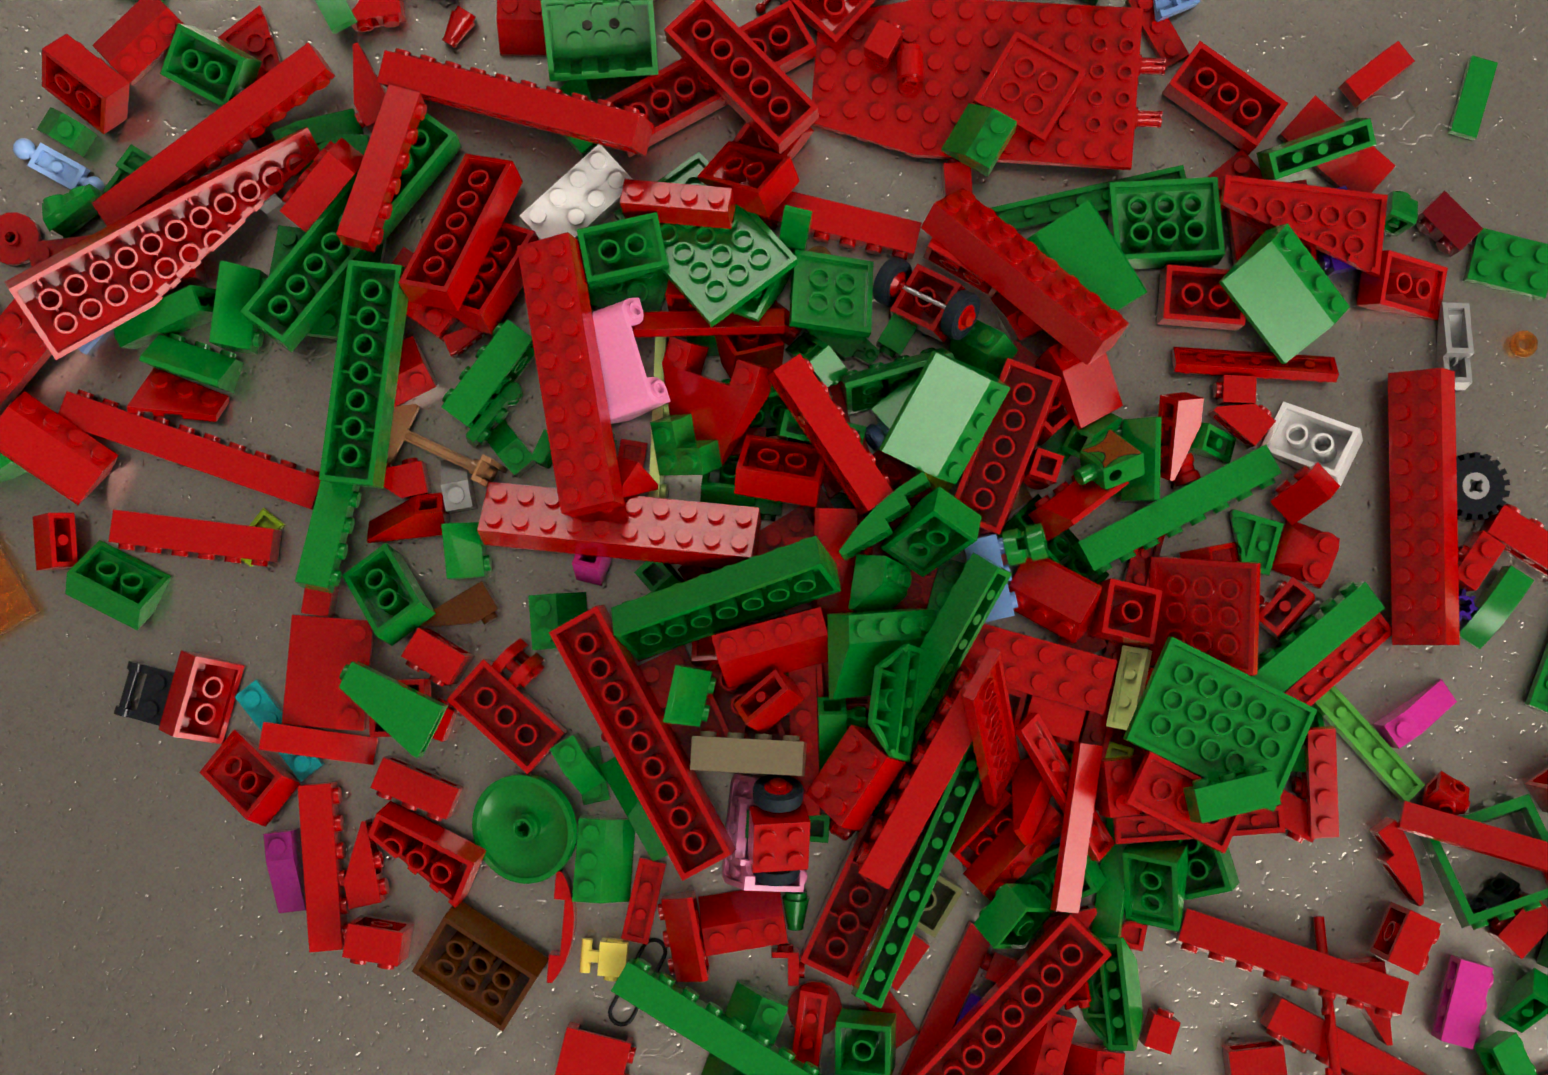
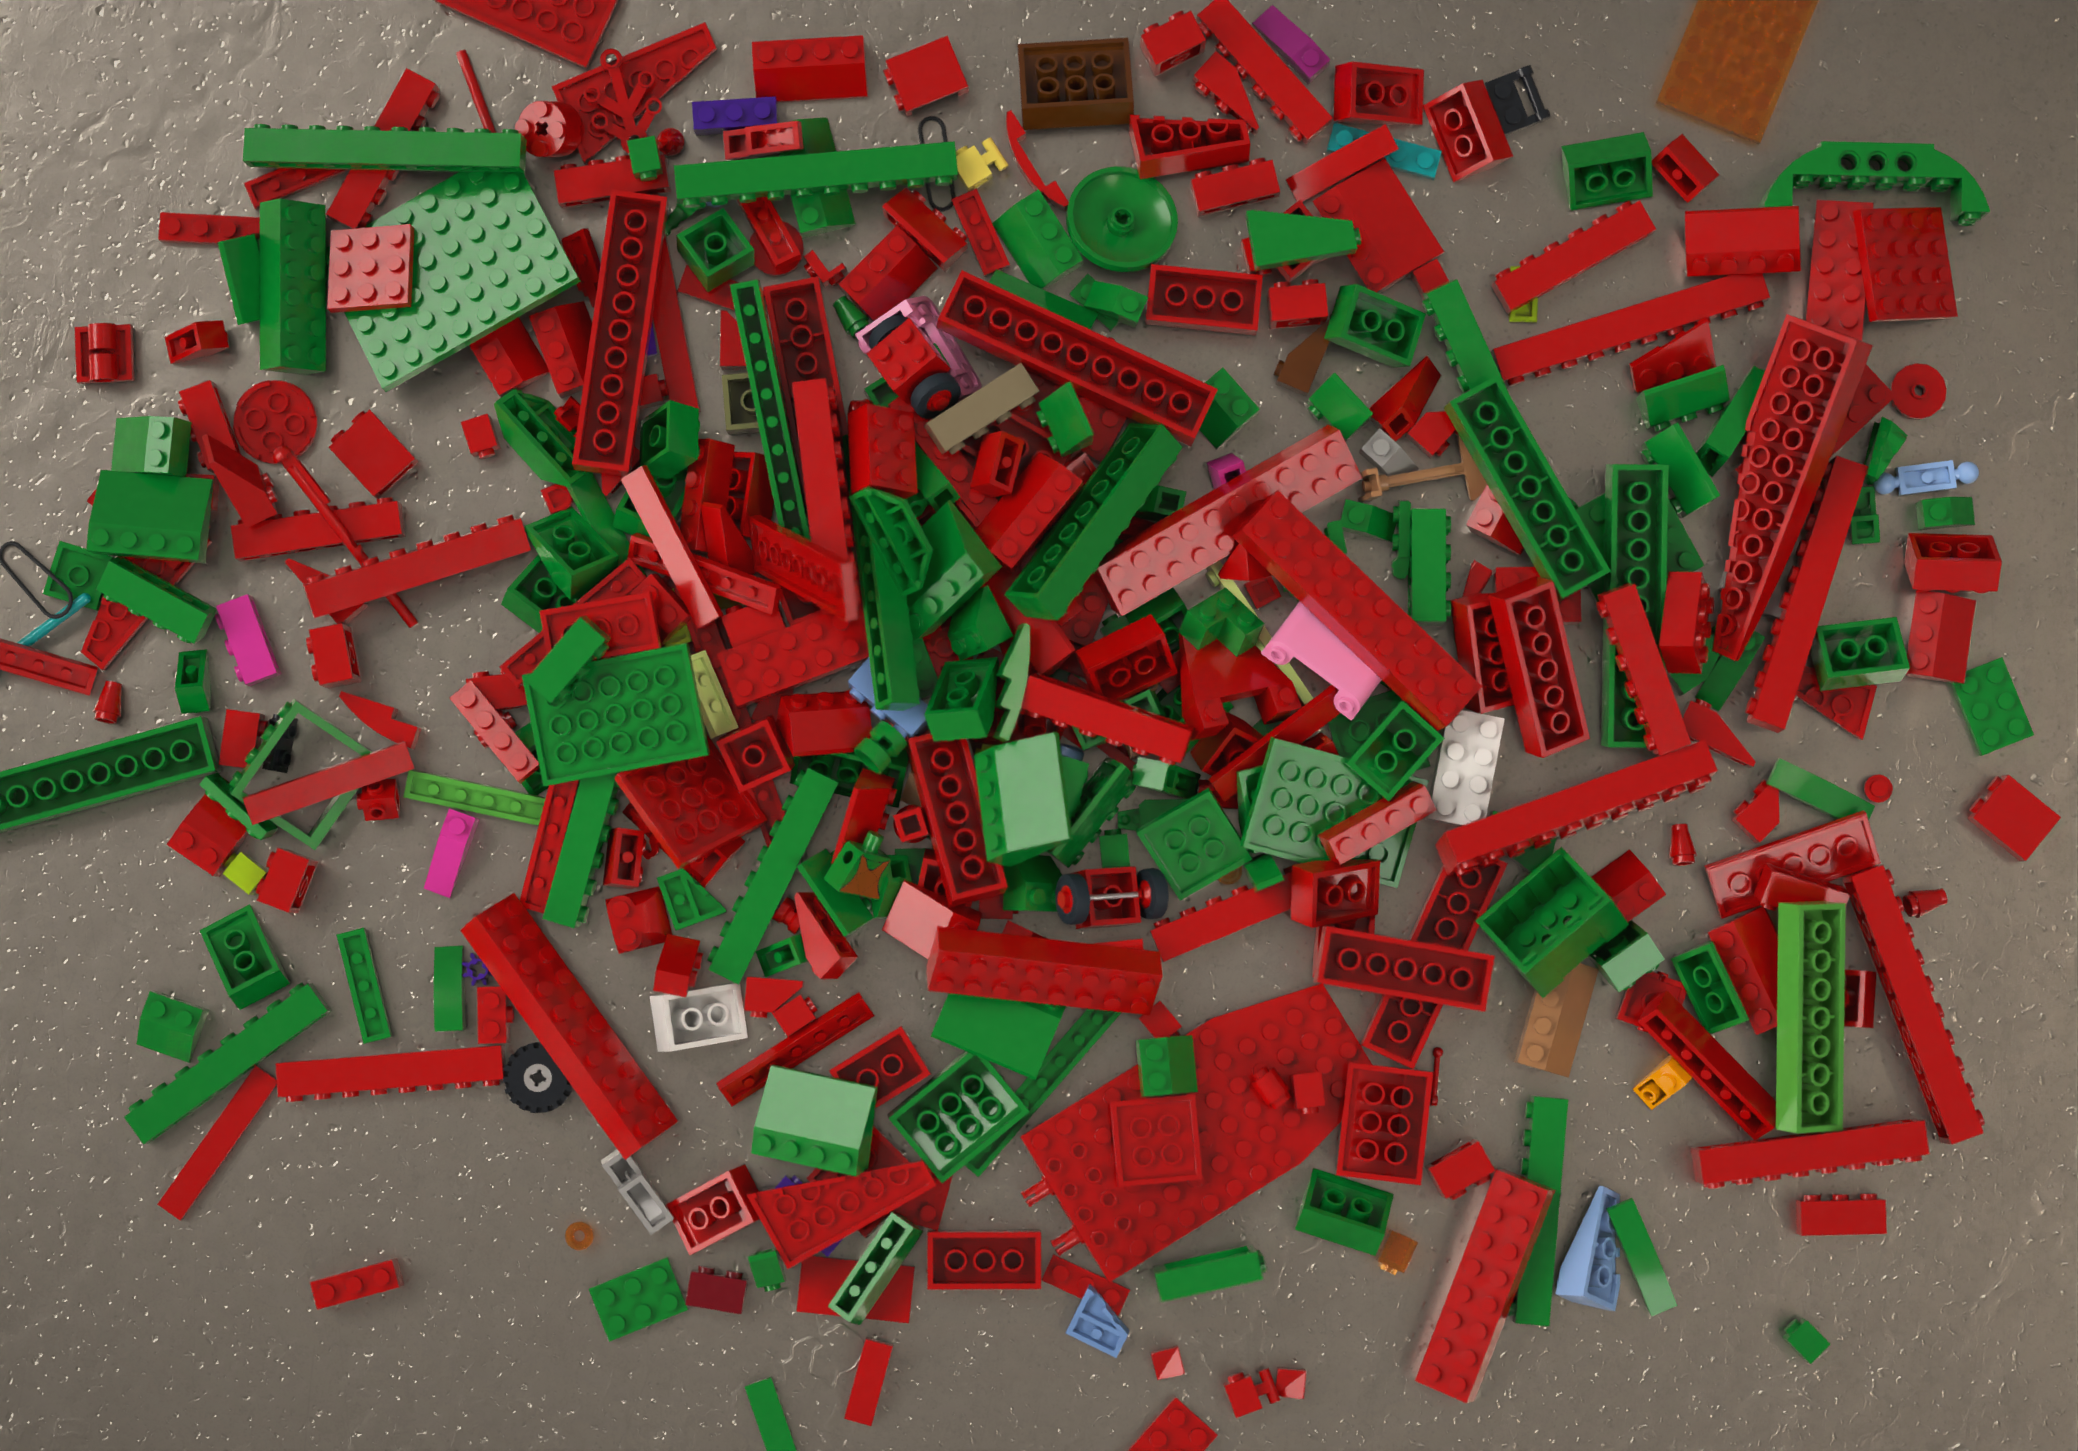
camera: 145 degrees right, 0 degrees up
red brick [492,638,545,688] -> none

